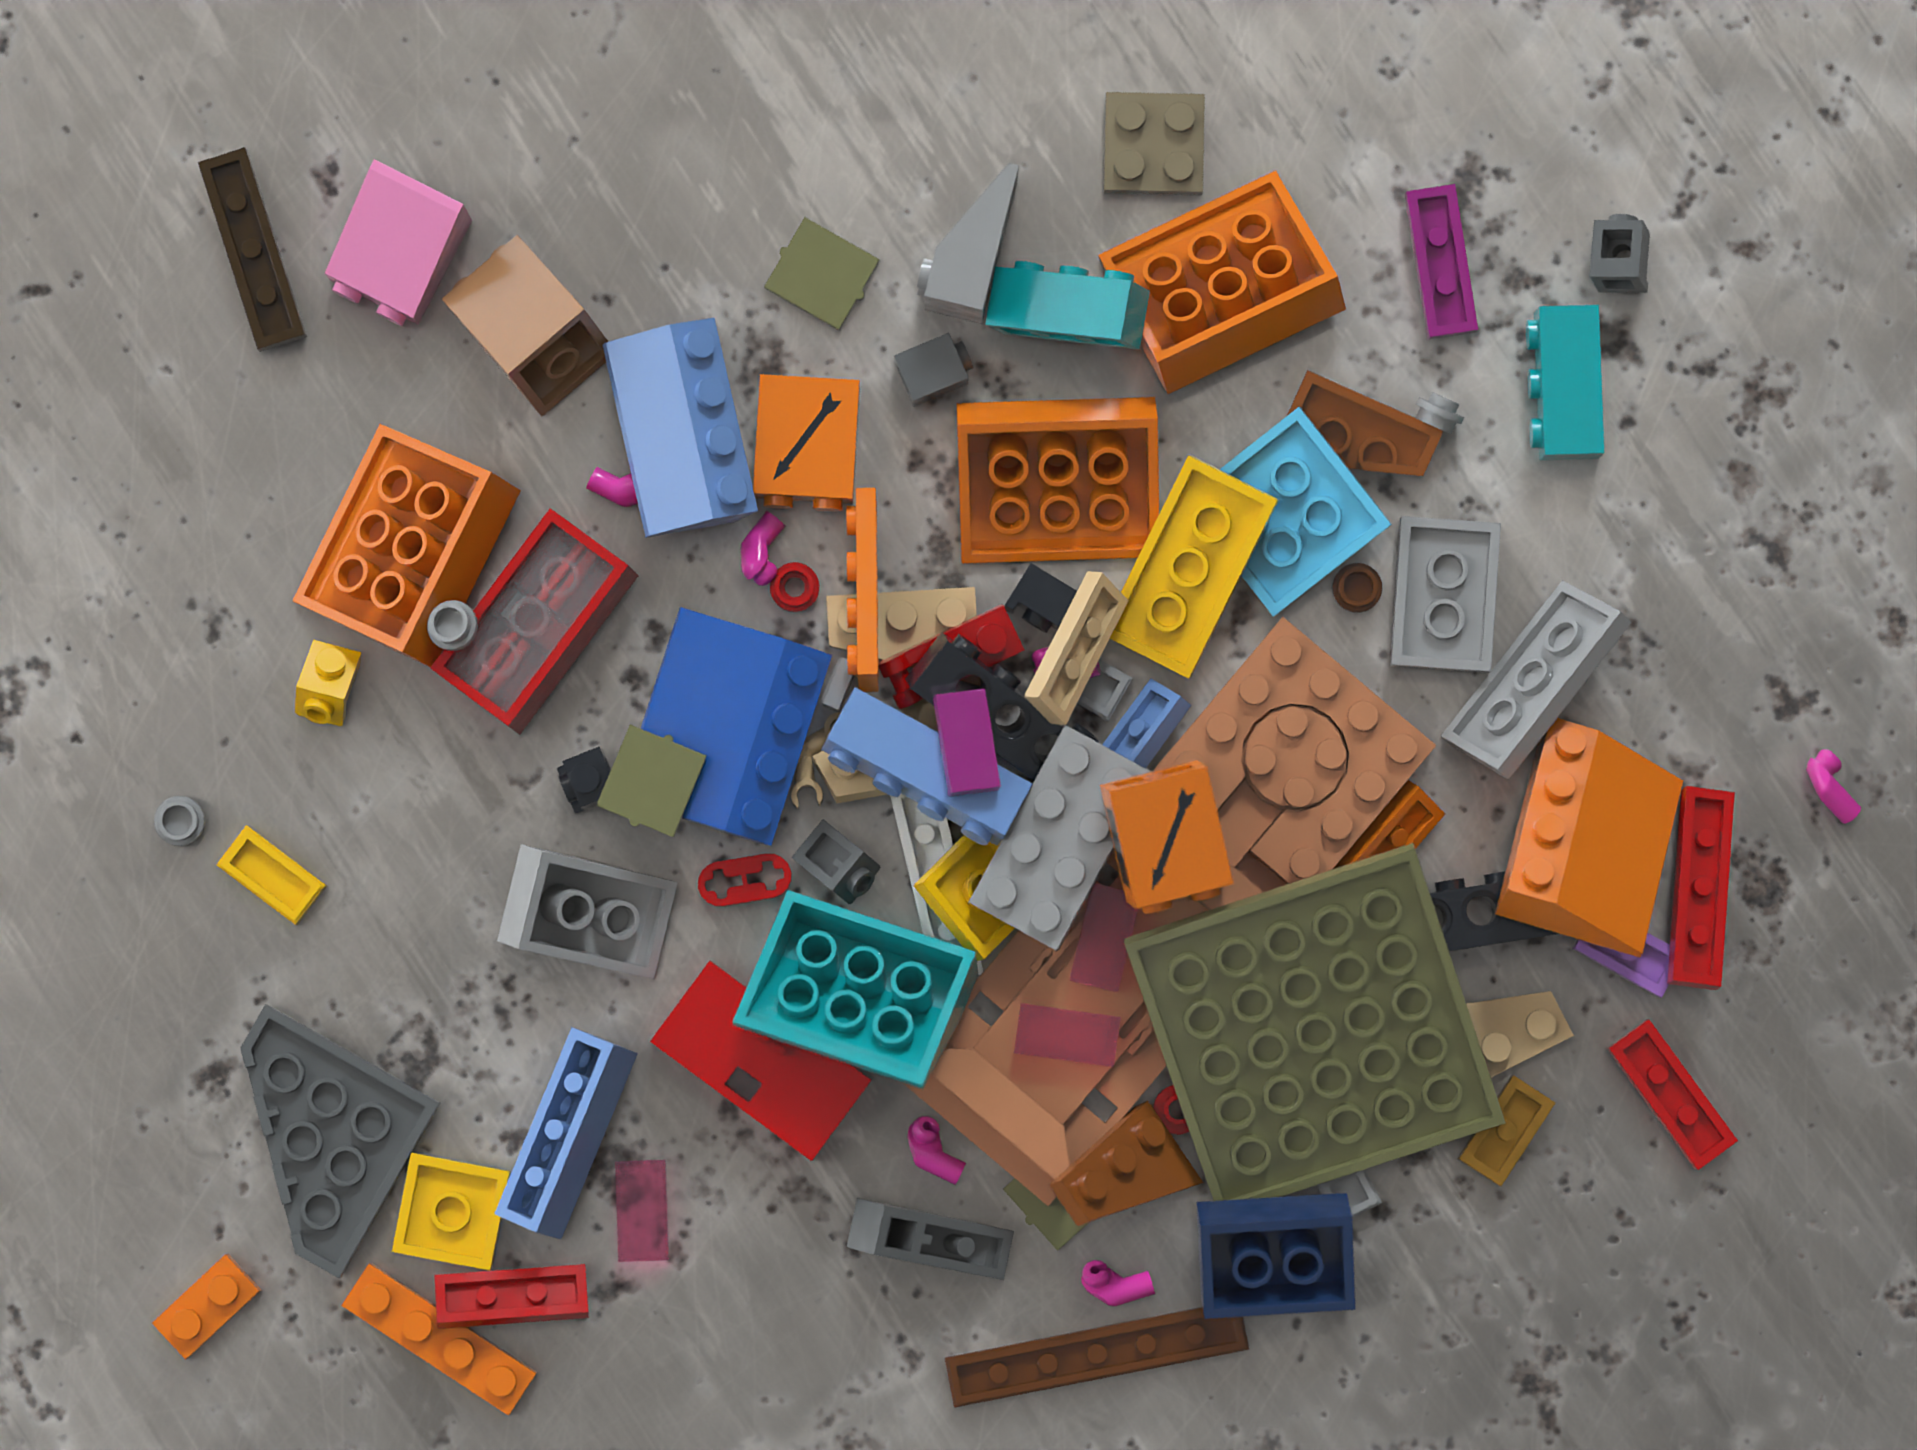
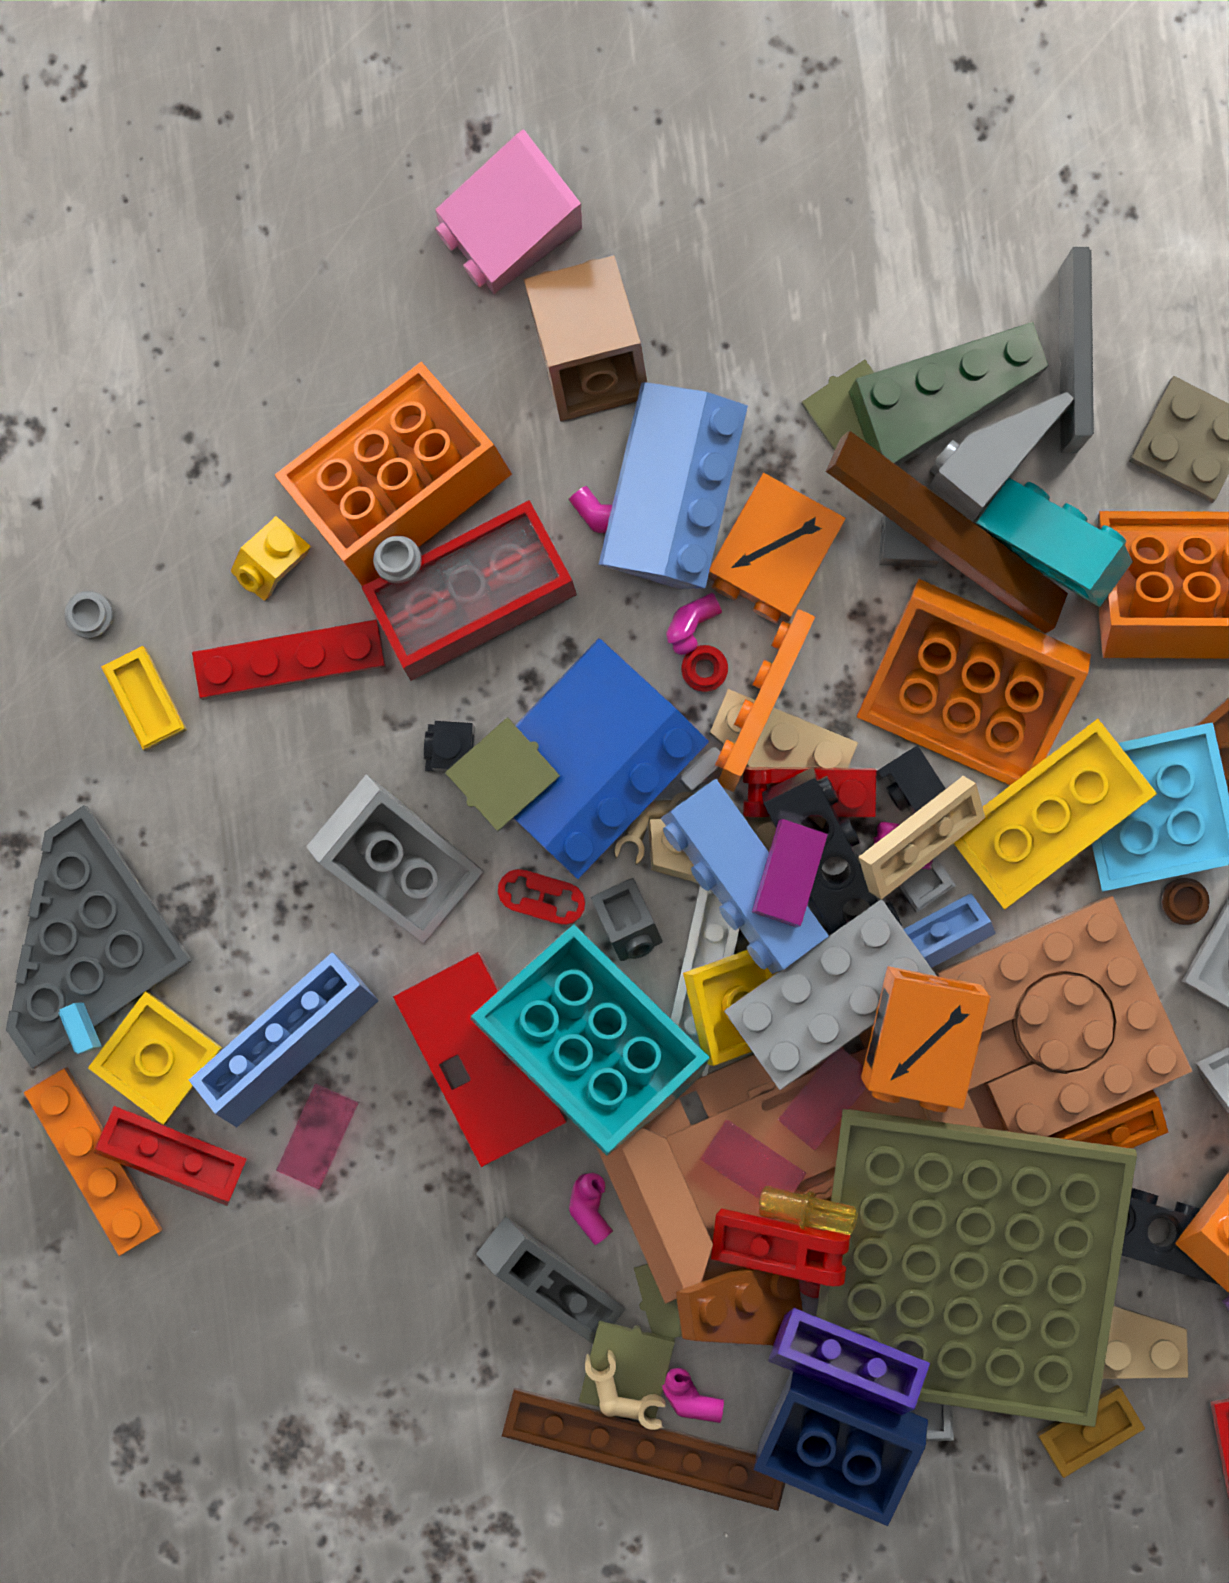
camera: 30 degrees right, 0 degrees up
dark brown plate [198,147,307,352] -> none
none -> medium azure tile [59,1003,102,1054]
none -> red plate [192,619,386,700]
none -> olive piece [579,1321,675,1418]
none -> tan arm [585,1349,666,1430]
none -> red plate [711,1208,850,1286]
none -> clear yellow axle [759,1185,858,1235]
none -> brick [768,1308,930,1415]
none -> reddish brown tile [825,431,1068,634]
none -> wedge [848,322,1049,466]
none -> dark grey tile [1058,247,1094,453]

